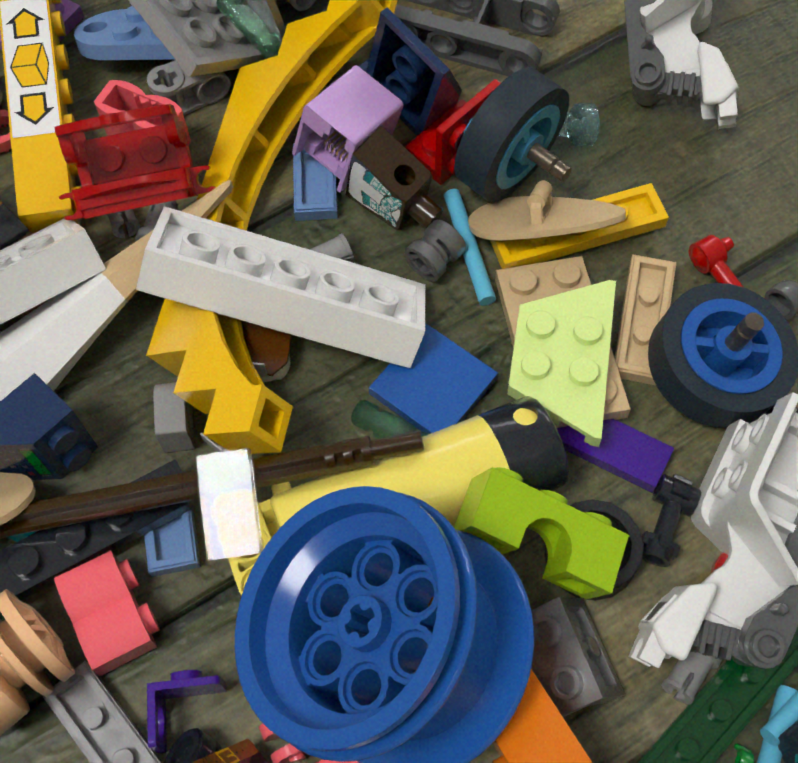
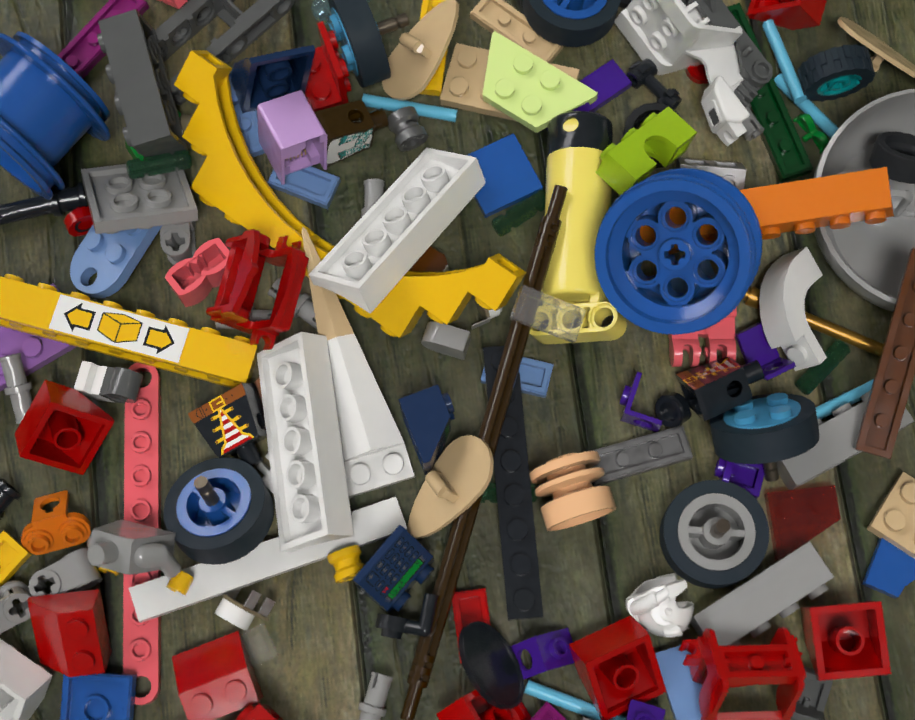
camera: 65 degrees left, 10 degrees up
coral brick [54,551,160,676] -> none

